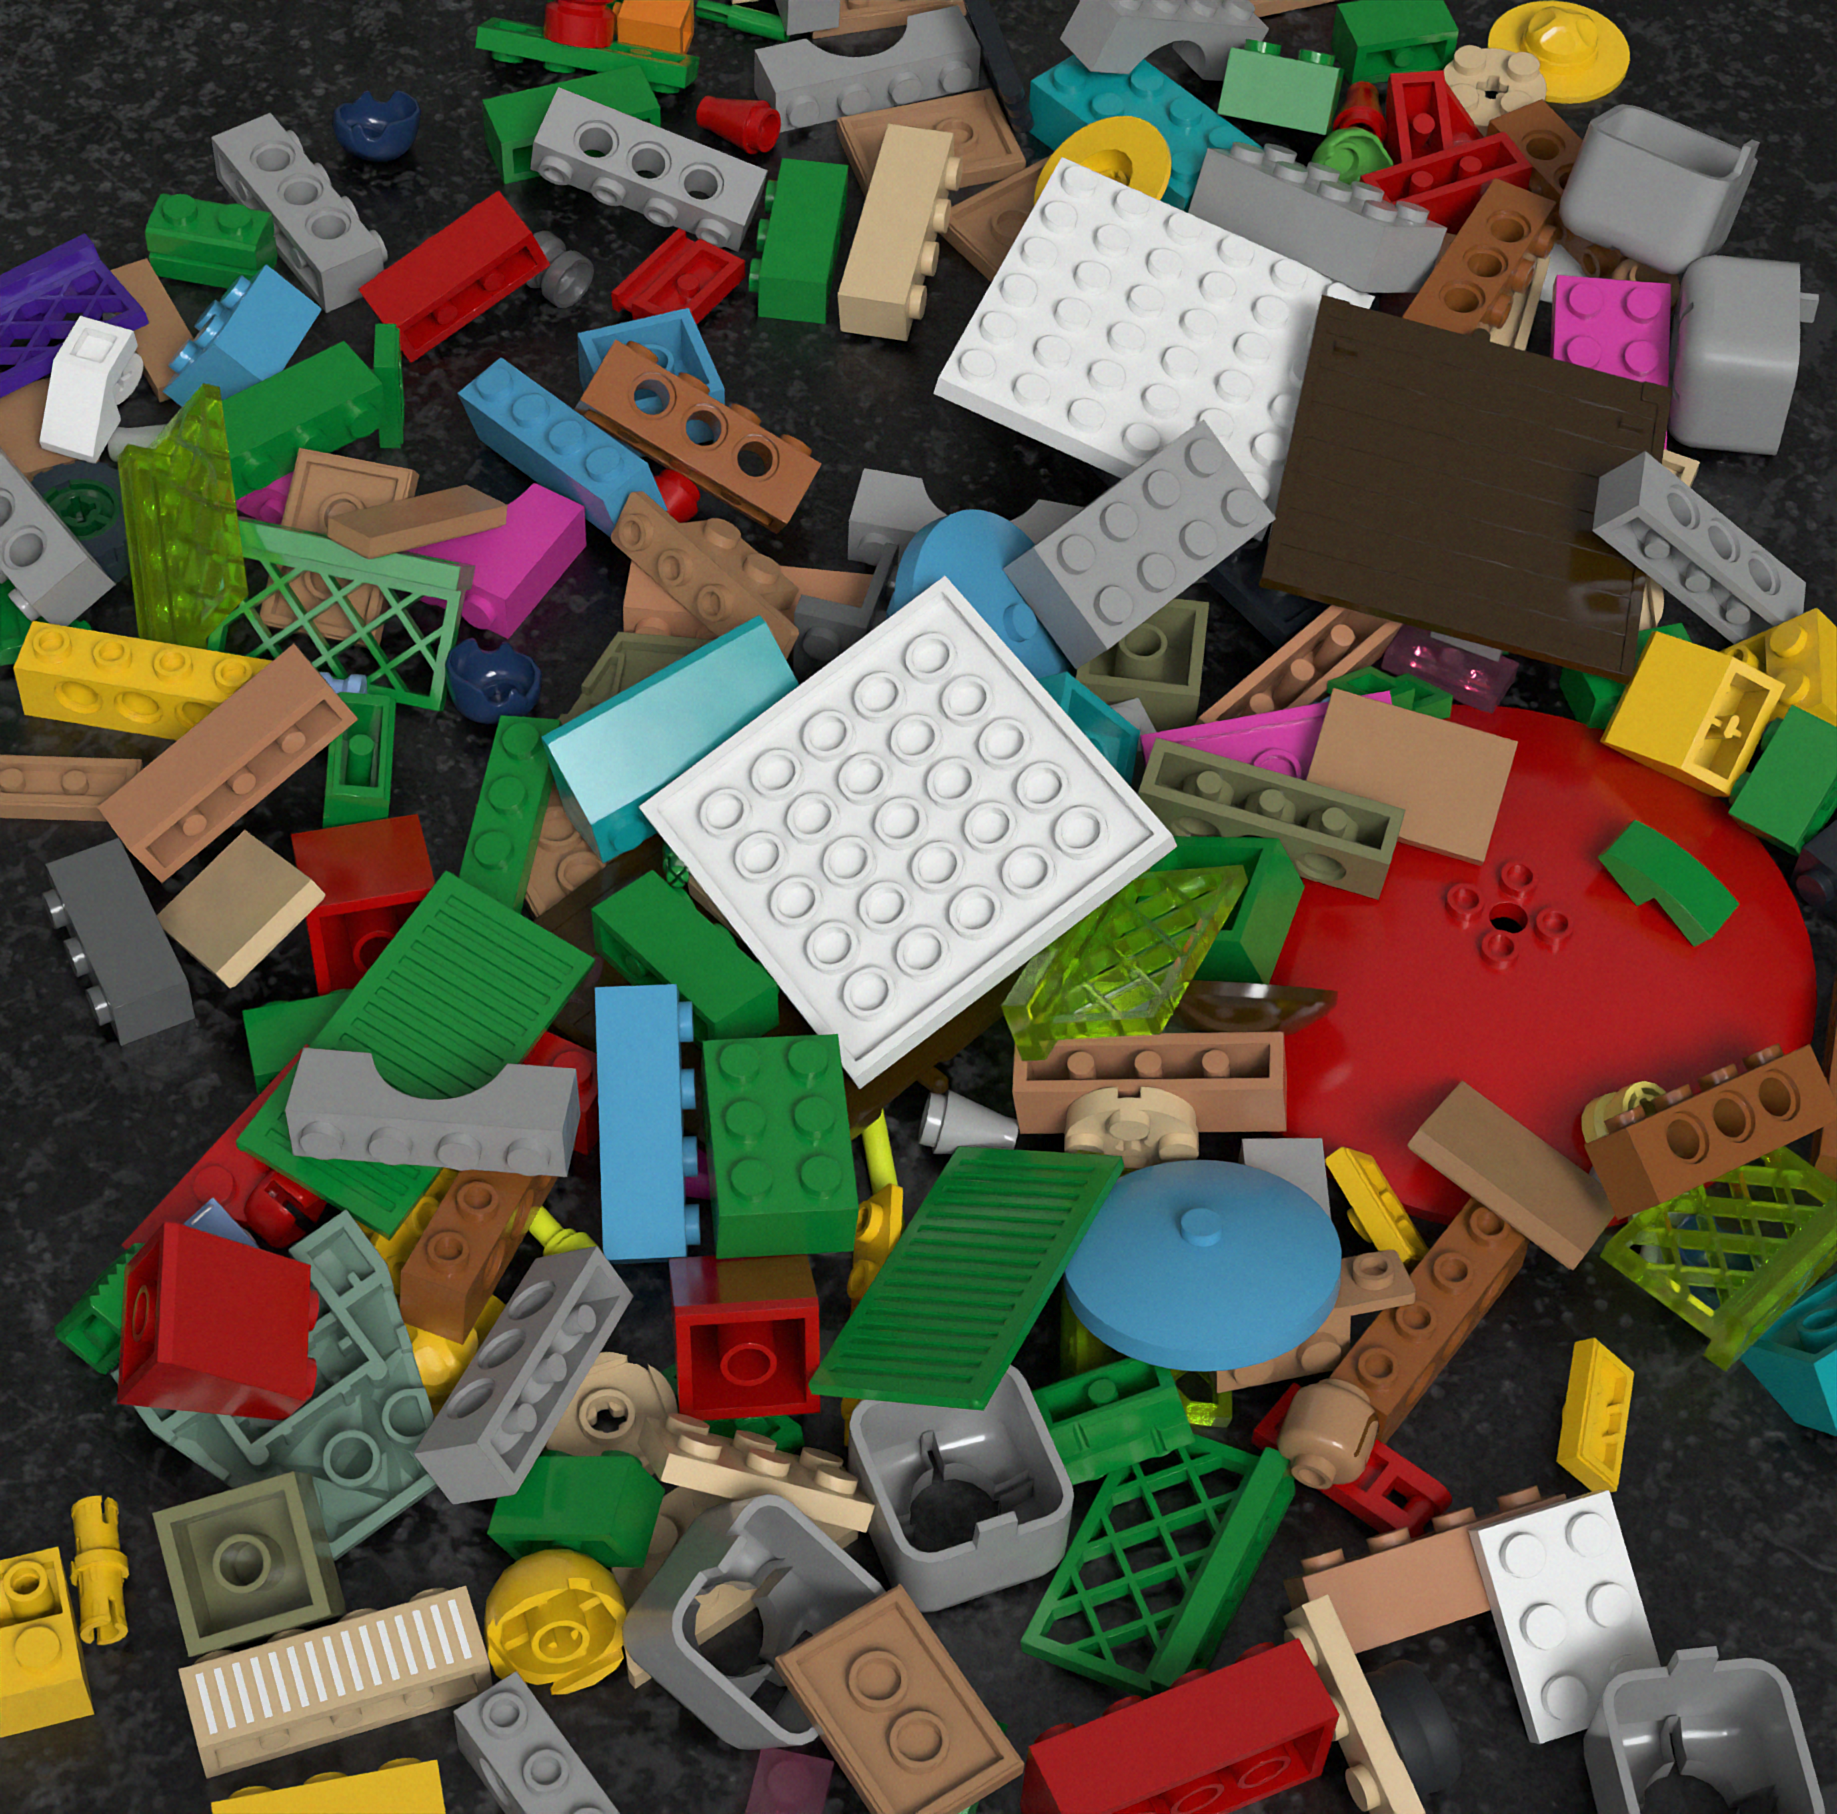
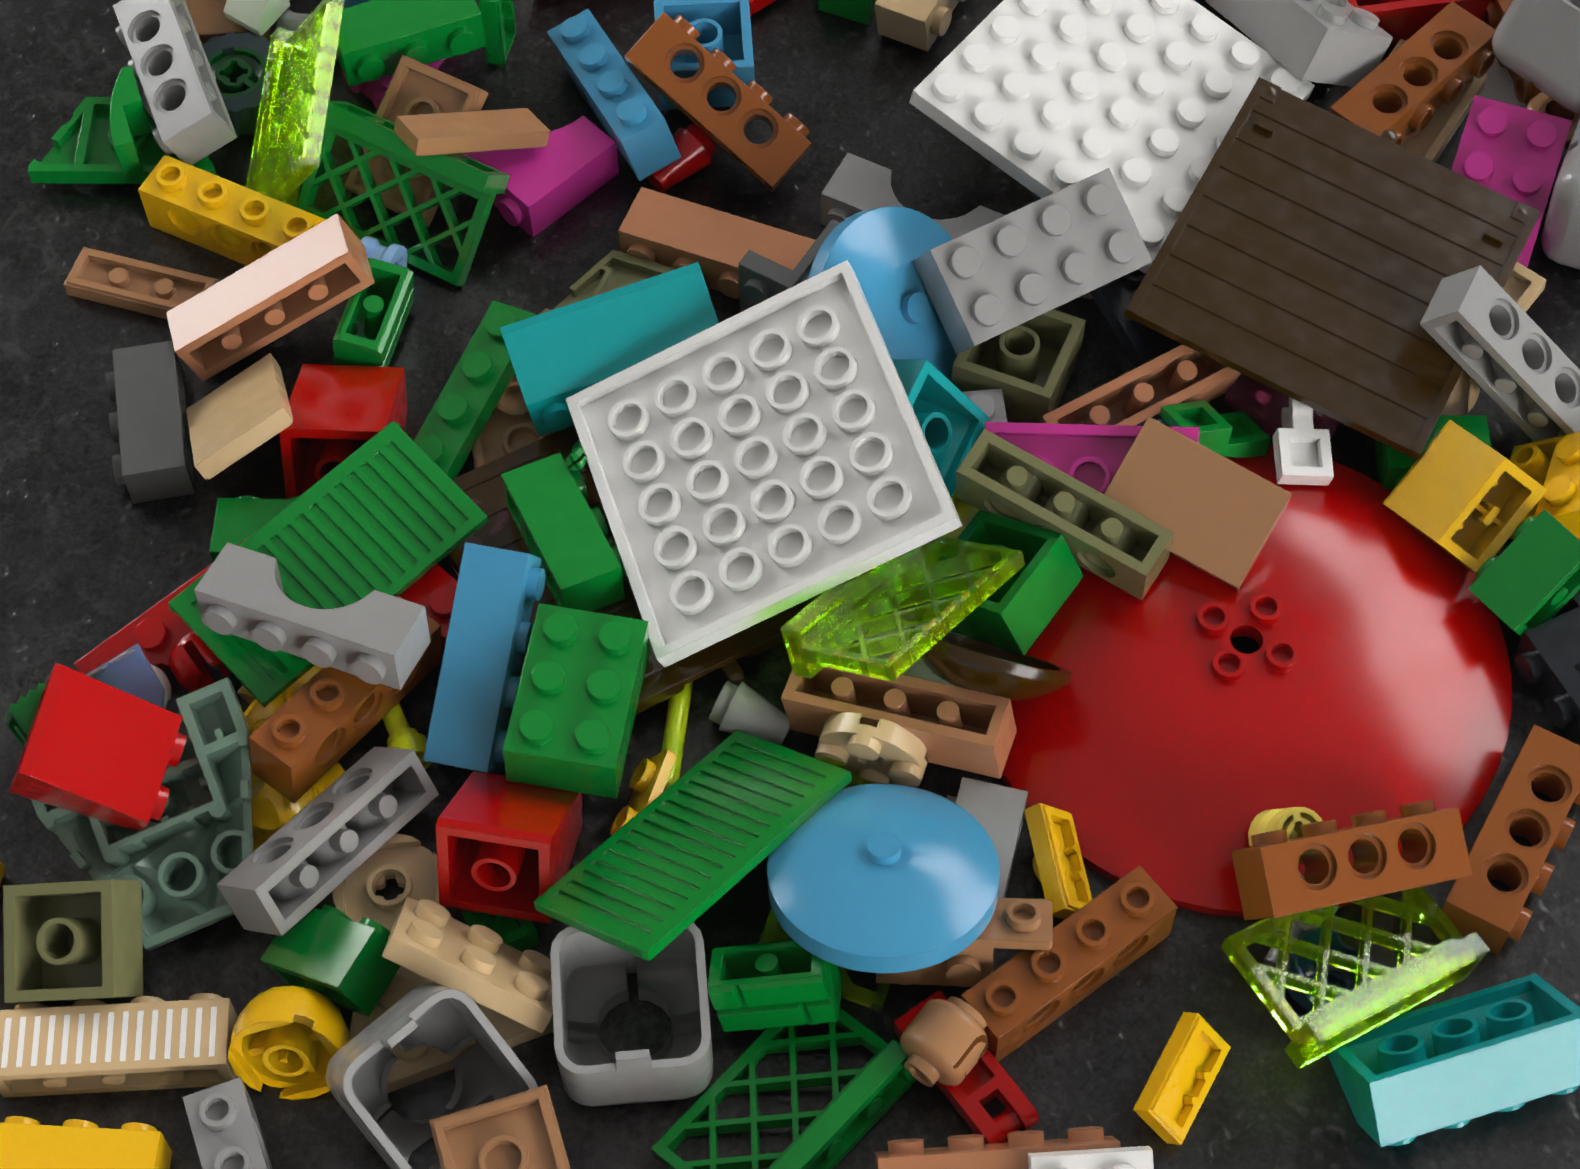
camera: 20 degrees right, 5 degrees up
dark blue hair [445,638,542,724] -> none
medium nougat bracket [611,491,799,660] -> none
medium nougat tile [1407,1080,1615,1270] -> none
green slope [1598,820,1739,947] -> none
none -> white plate [1272,397,1334,486]

